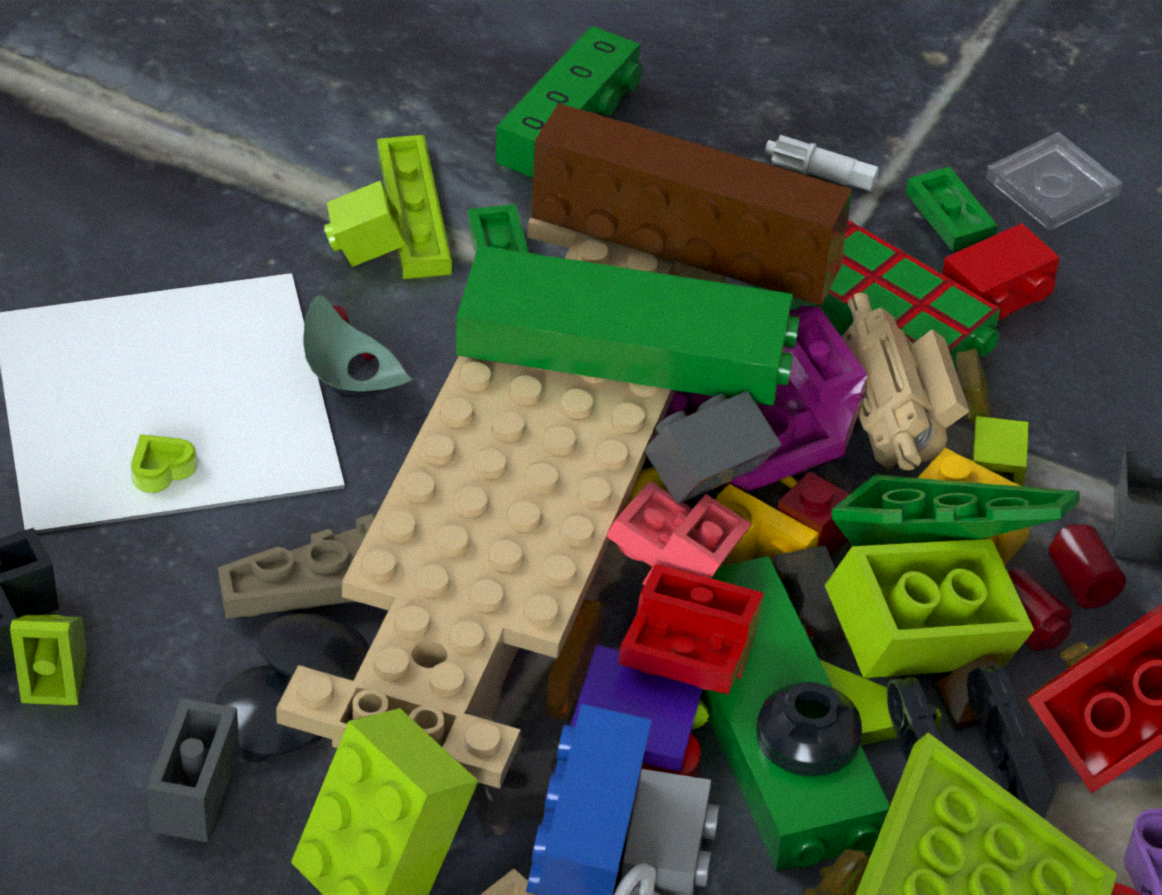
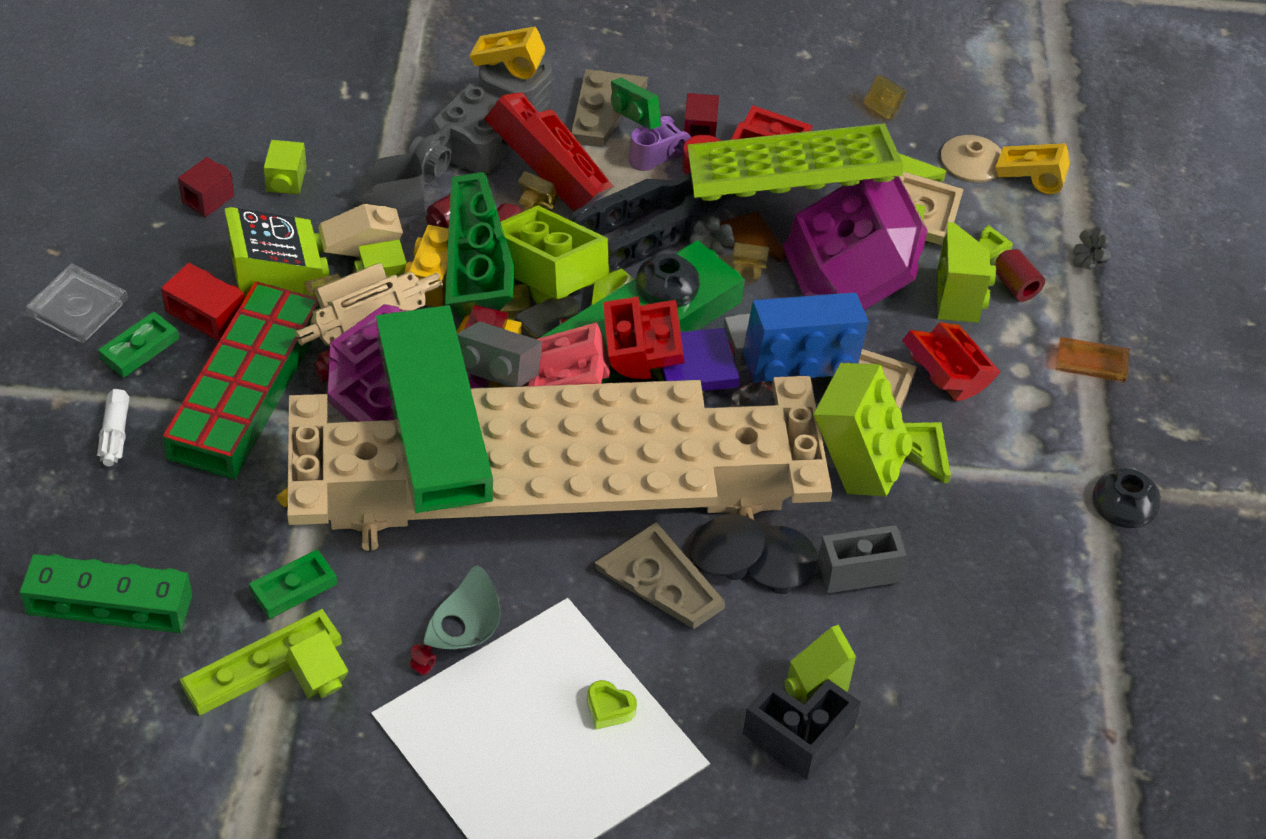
camera: 115 degrees left, 5 degrees up
reddish brown brick [531,103,852,306] -> none
none -> slope [224,207,329,299]
none -> tan slope [318,204,403,257]

